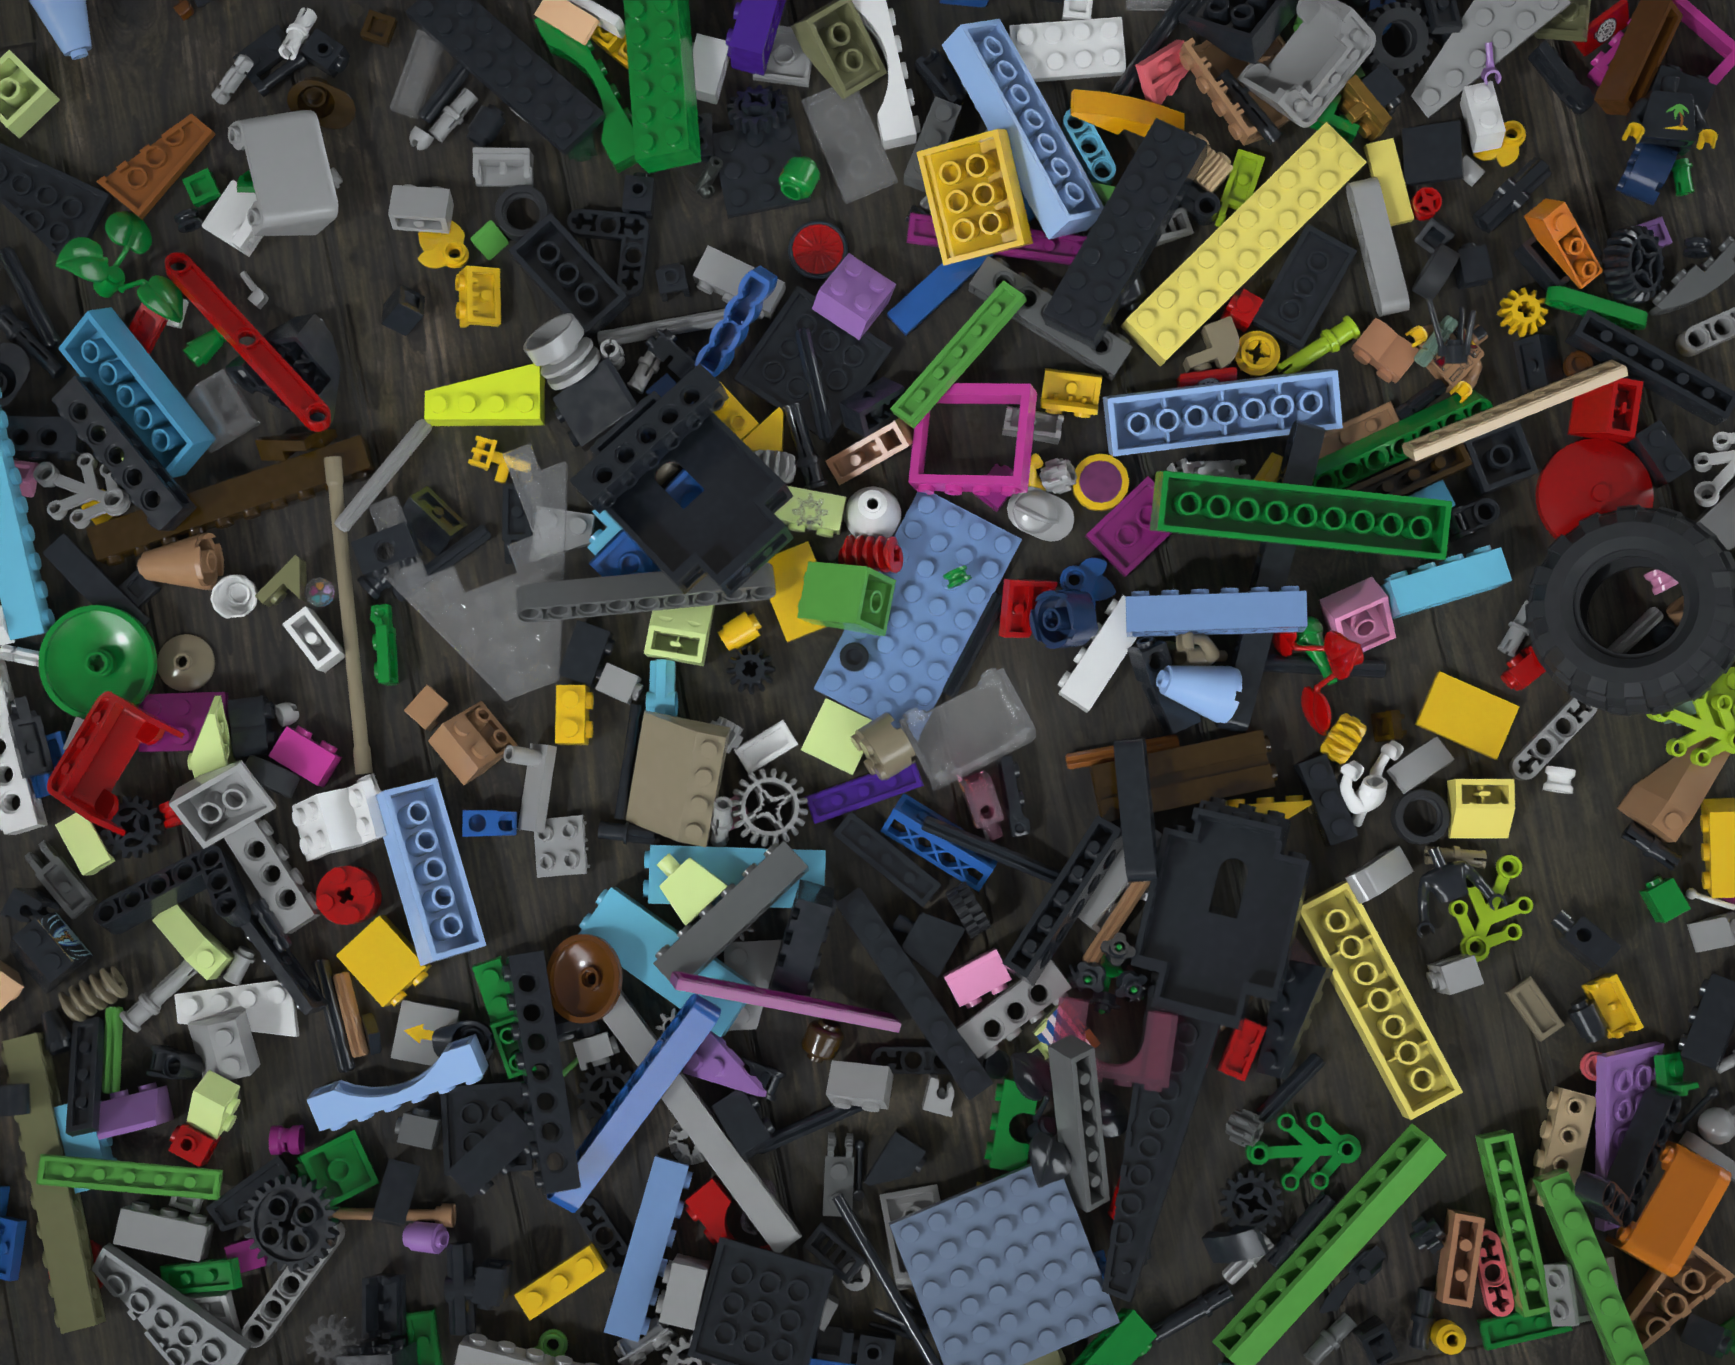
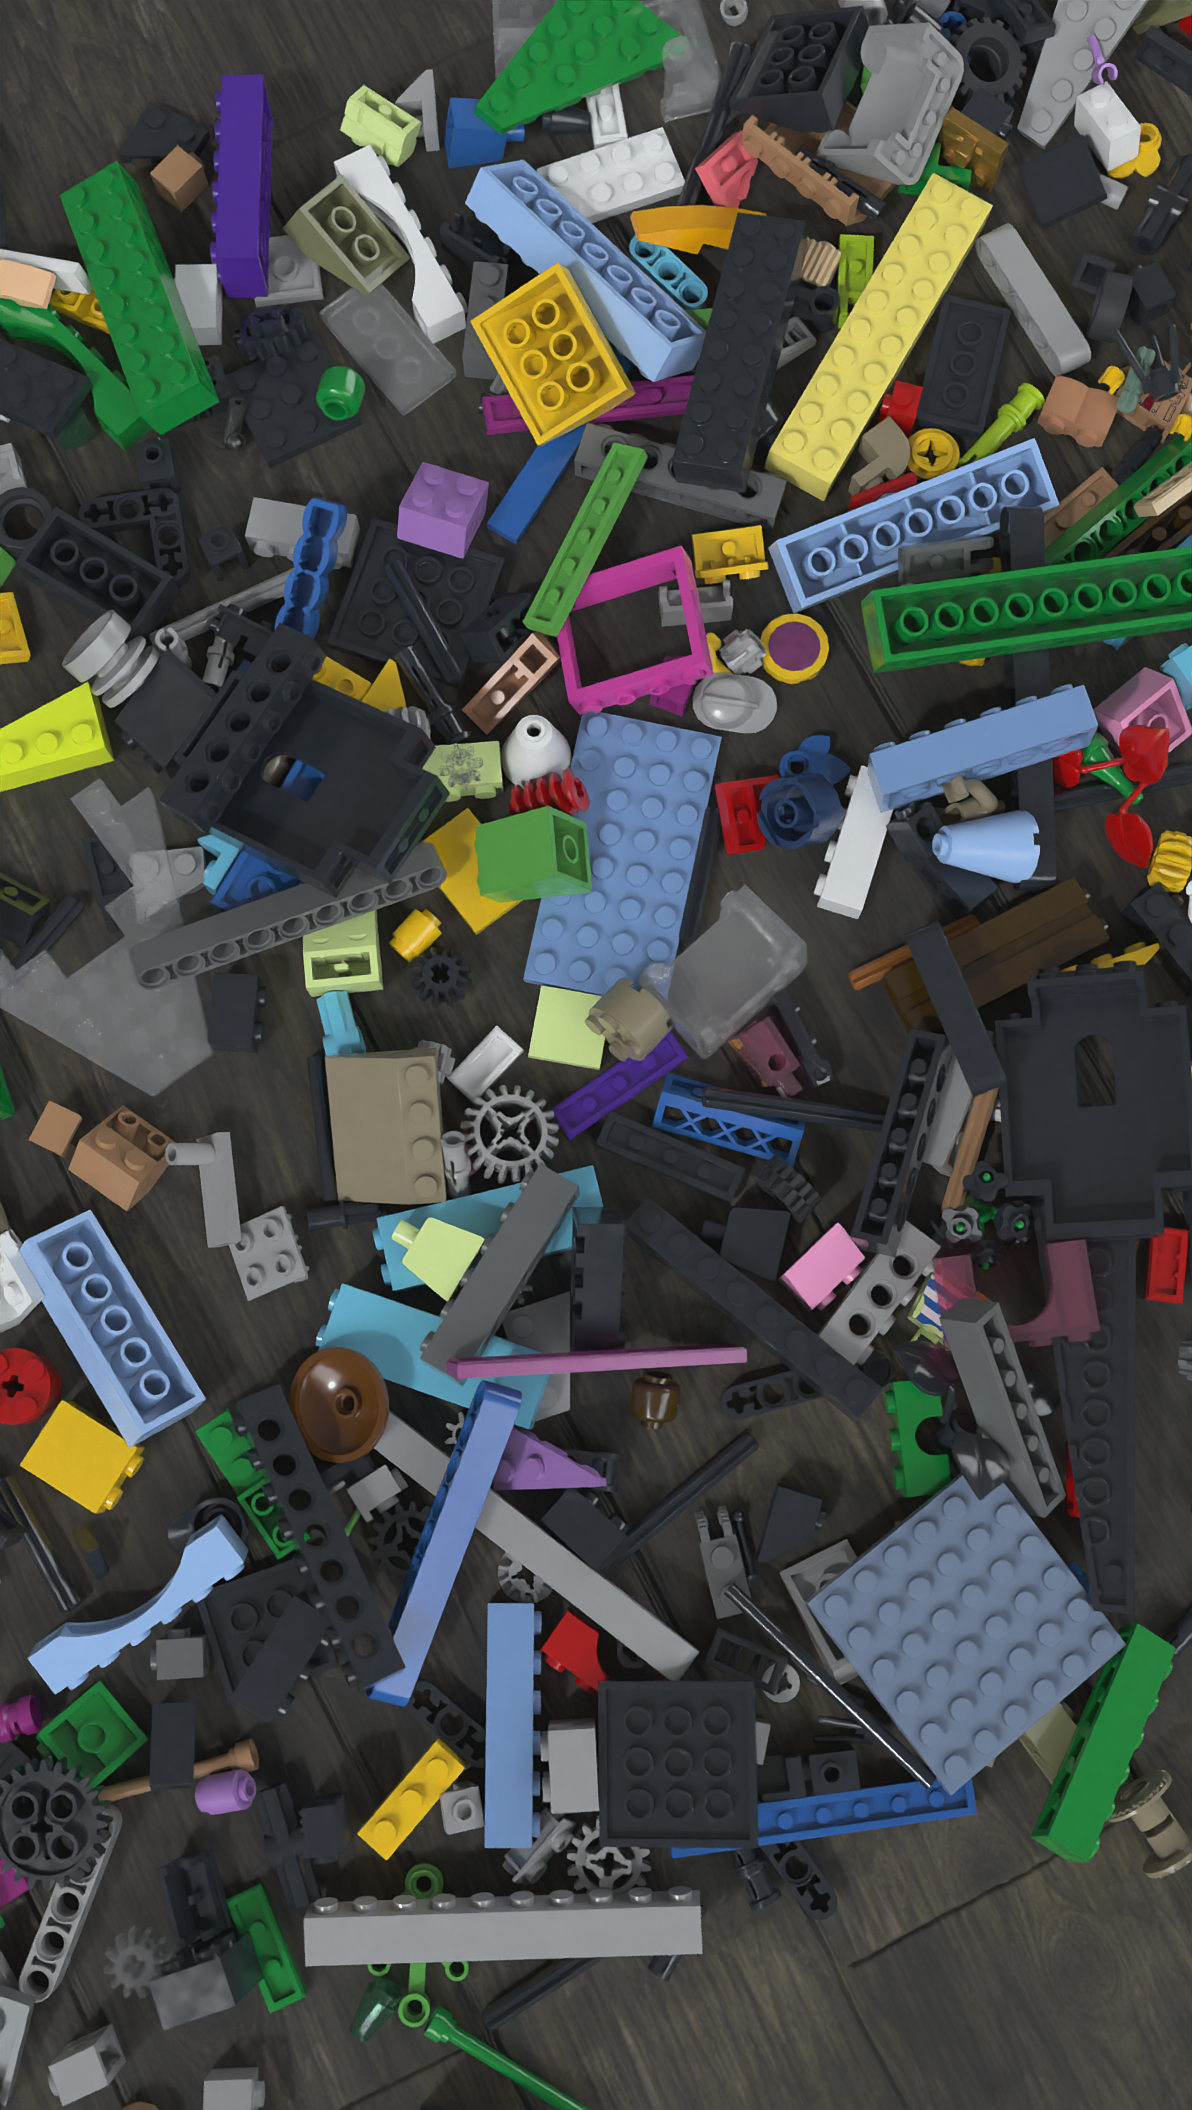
camera: 20 degrees left, 5 degrees down
medium nougat axle [333,972,369,1058] -> none
light grey tile [391,1000,461,1066] -> none
blue leg [462,810,517,837] -> none
yellow arm [468,436,533,484] -> none
yellow brick [555,685,594,745] -> none
light grey brick [595,663,643,705] -> none
red wheel [788,220,848,279] -> none
light grey brick [826,1060,894,1112] -> none
black tile [840,642,869,672] -> none
light grey hinge [922,1074,954,1117] -> none
green bush [943,565,972,589] -> none
magenta plate [1085,476,1171,577] -> none
light yellow tile [1364,138,1414,226] -> none
red wheel [1410,187,1442,221] -> none
none -> light grey bracket [440,1780,484,1834]
none -> dark grey hinge [898,536,994,584]

